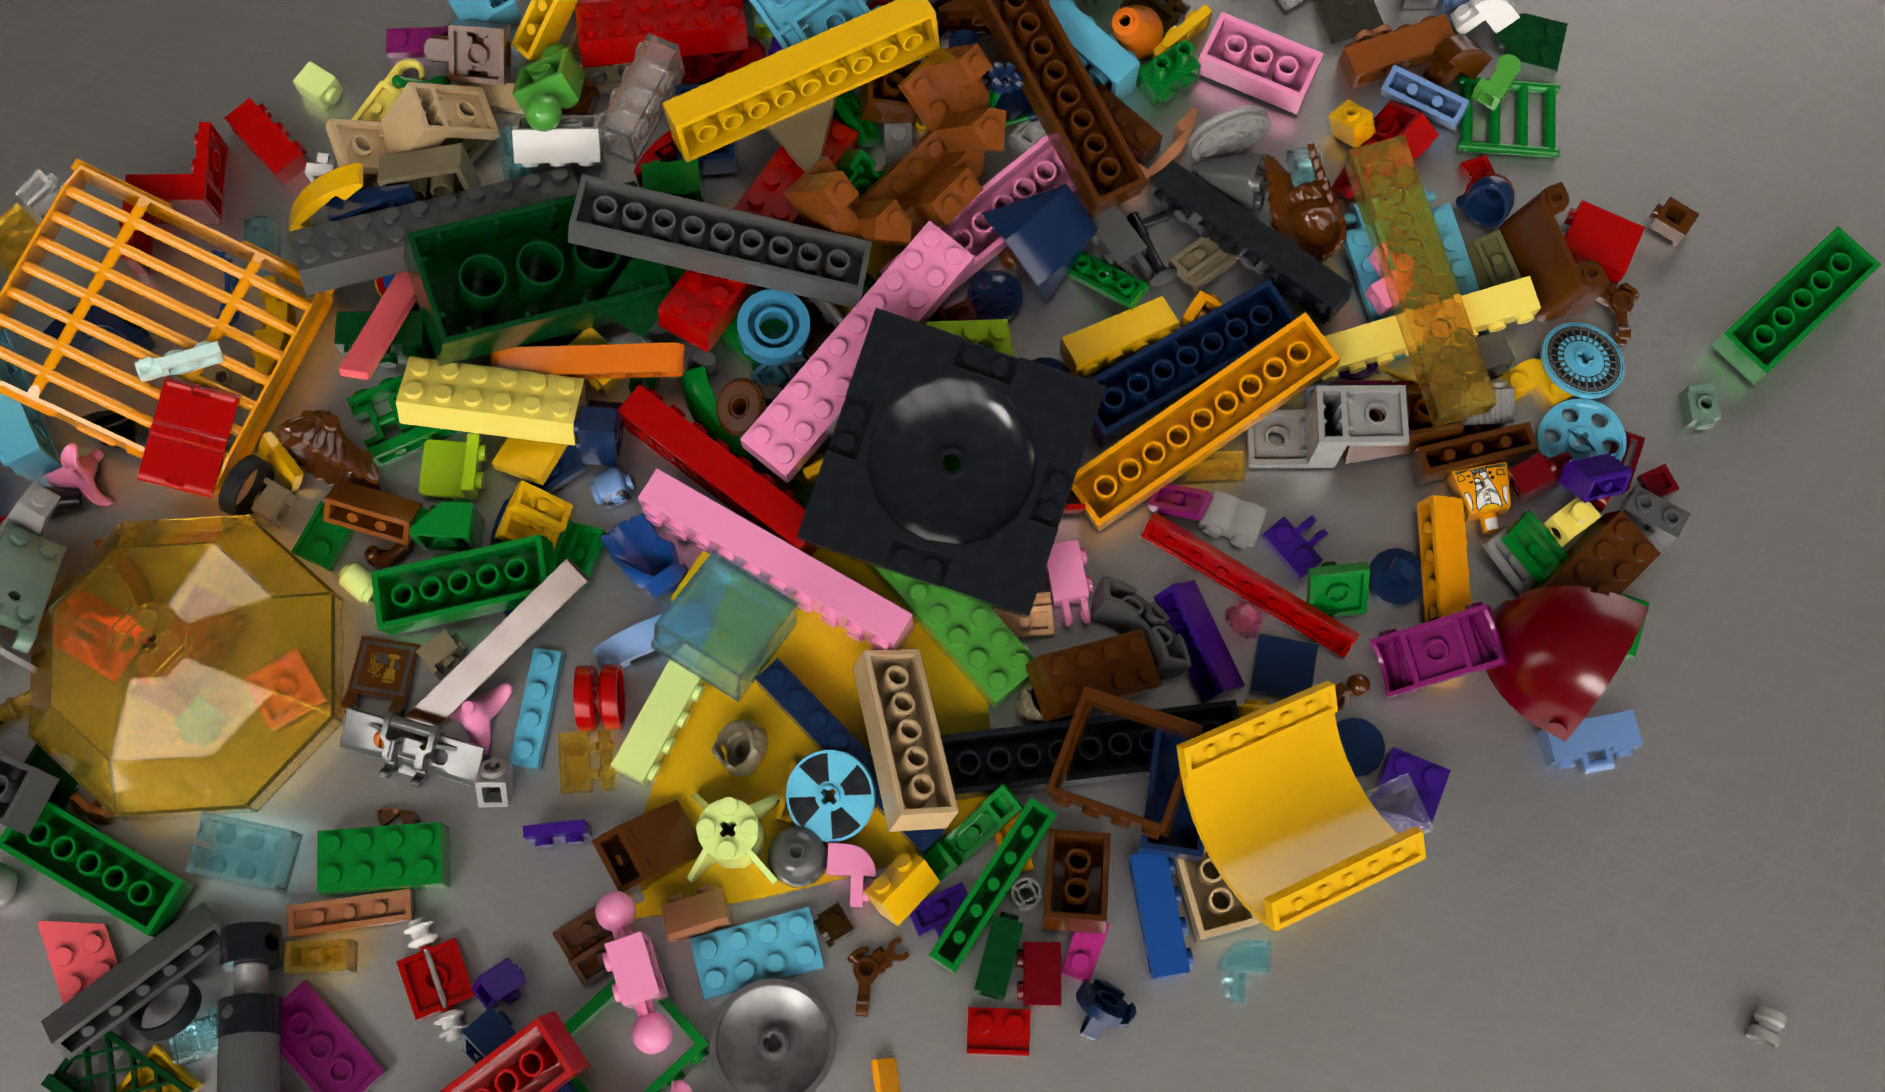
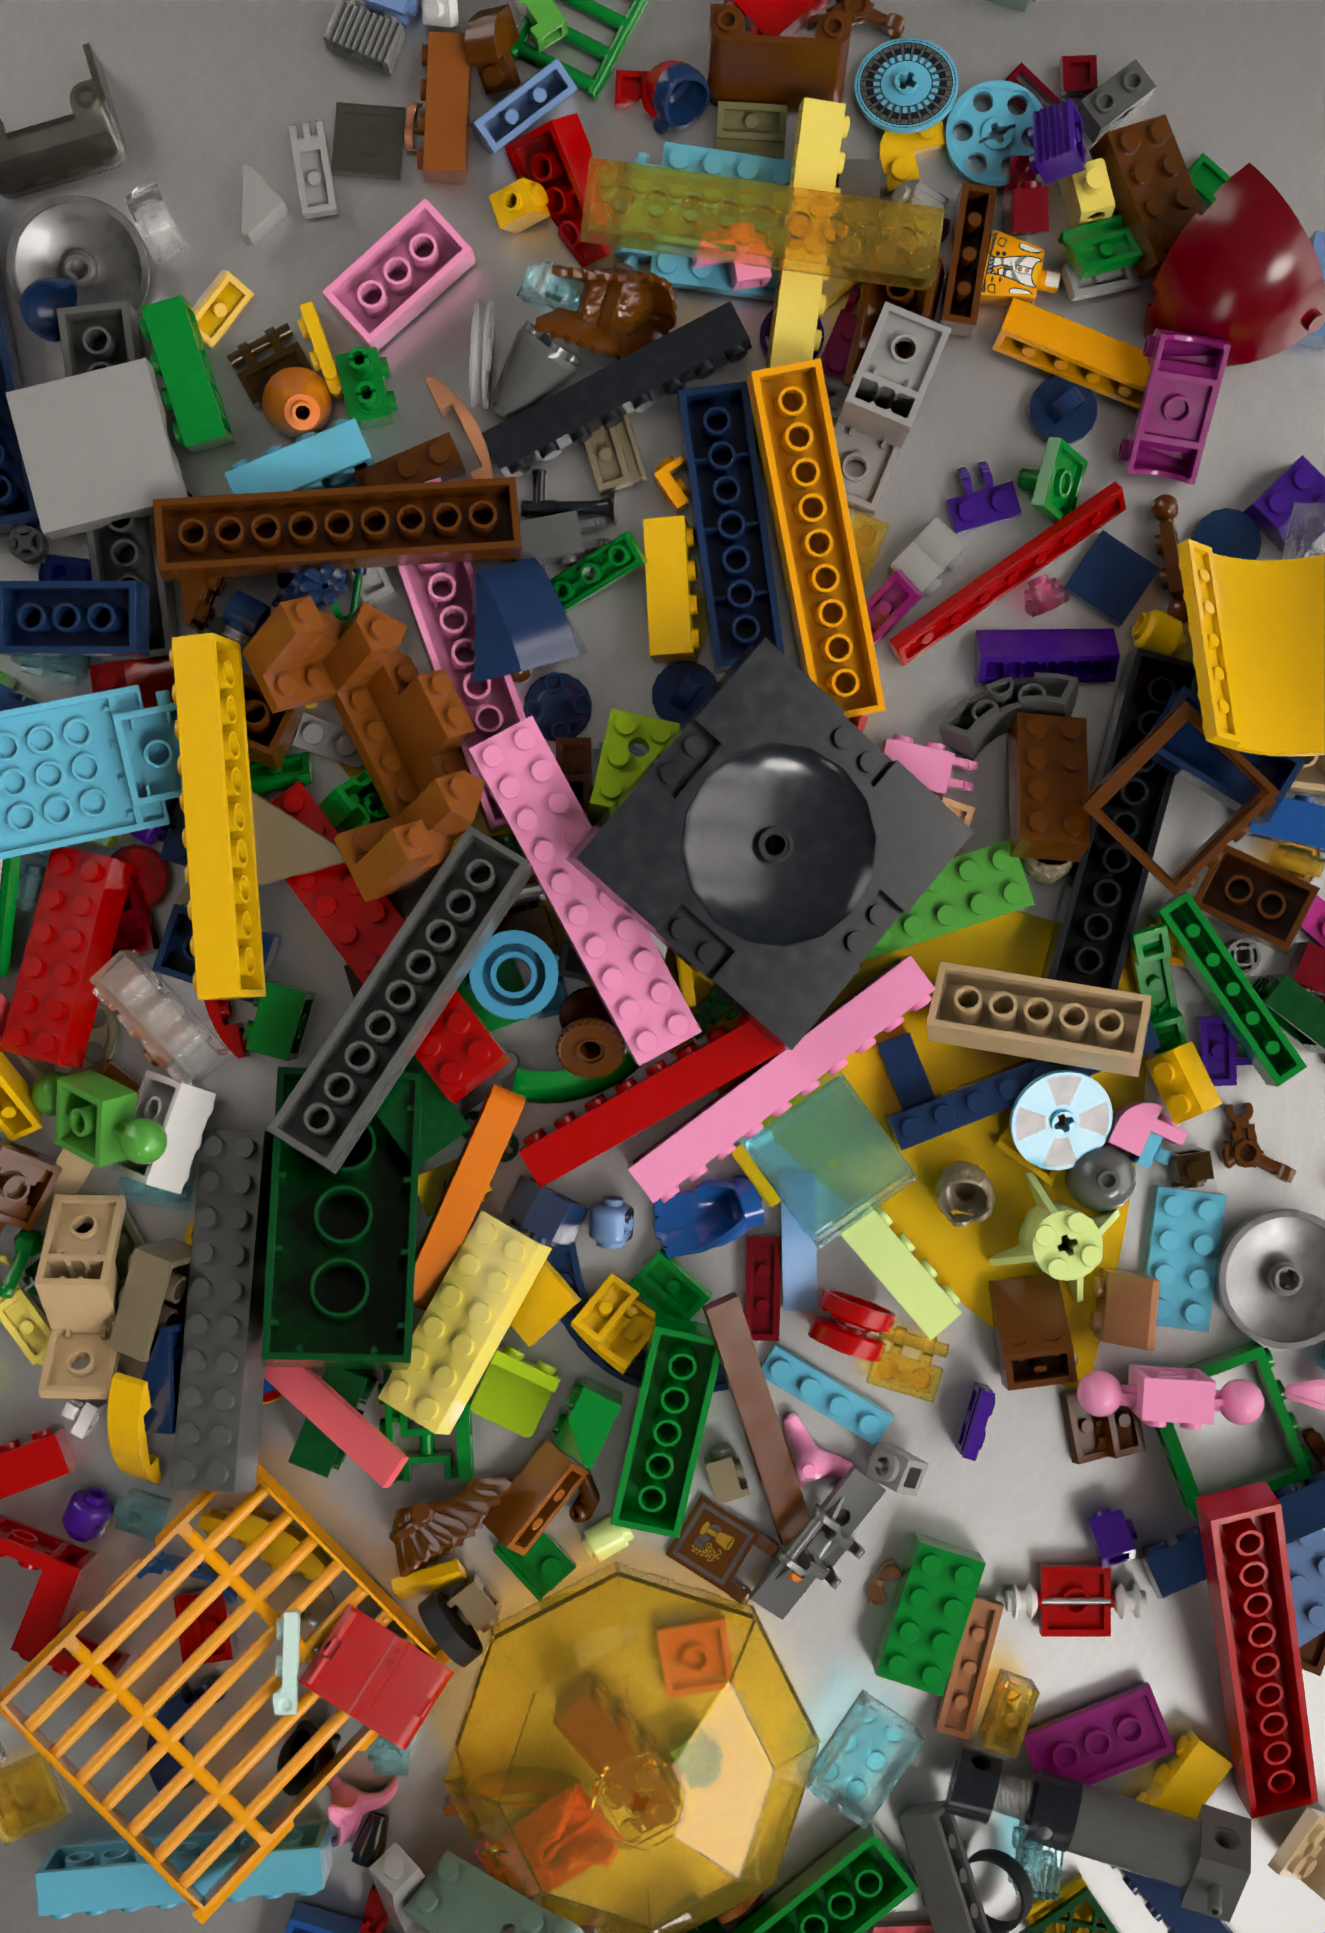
camera: 70 degrees left, 15 degrees up
none -> dark purple head [62,1487,114,1542]
none -> red plate [173,1590,235,1664]
none -> clear light blue brick [368,1735,414,1776]
none -> dark red plate [745,1235,782,1341]
none -> dark blue tile [876,1032,935,1109]
none -> medium azure tile [1130,1132,1173,1169]
none -> clear yellow brick [1269,842,1325,883]

